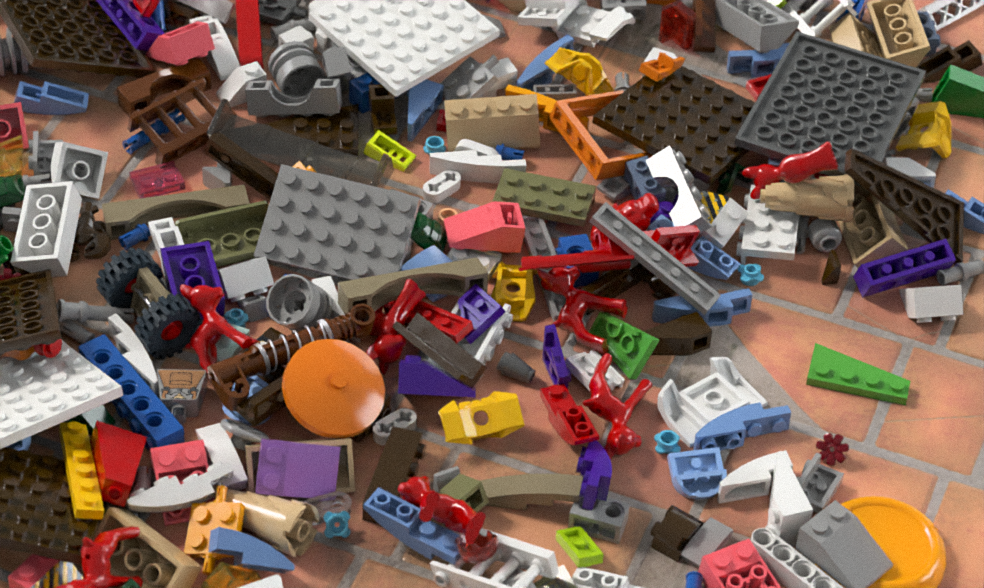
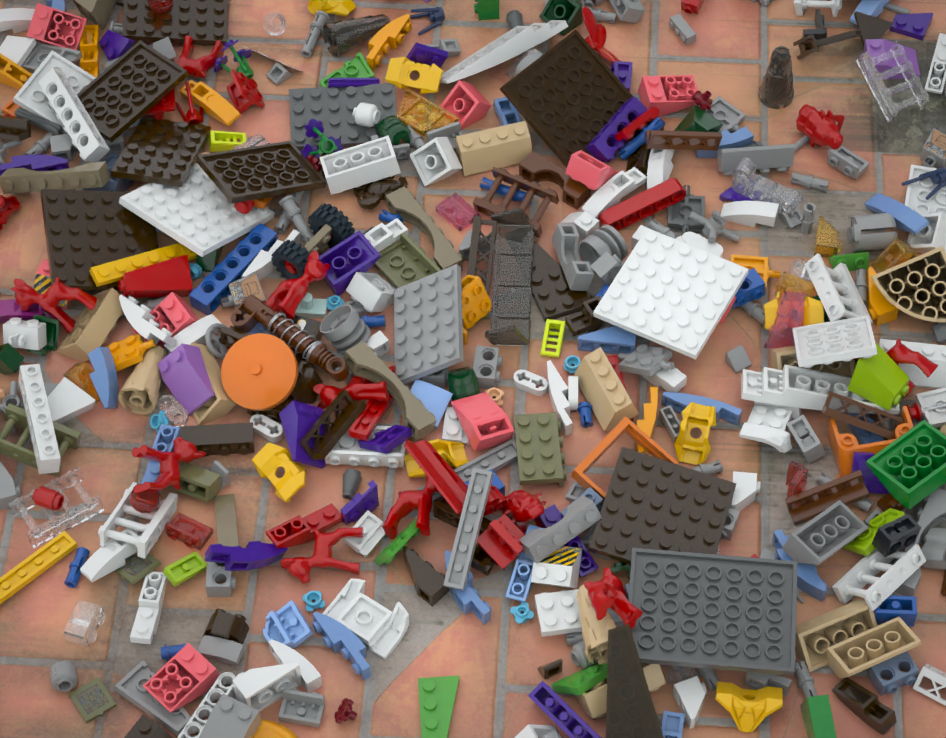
camera: 75 degrees right, 10 degrees up
orange slope [639,52,685,82] -> none
none -> clear red bracket [165,513,213,551]
none -> tan slope [455,121,532,177]
none -> bright green wing [551,663,608,696]

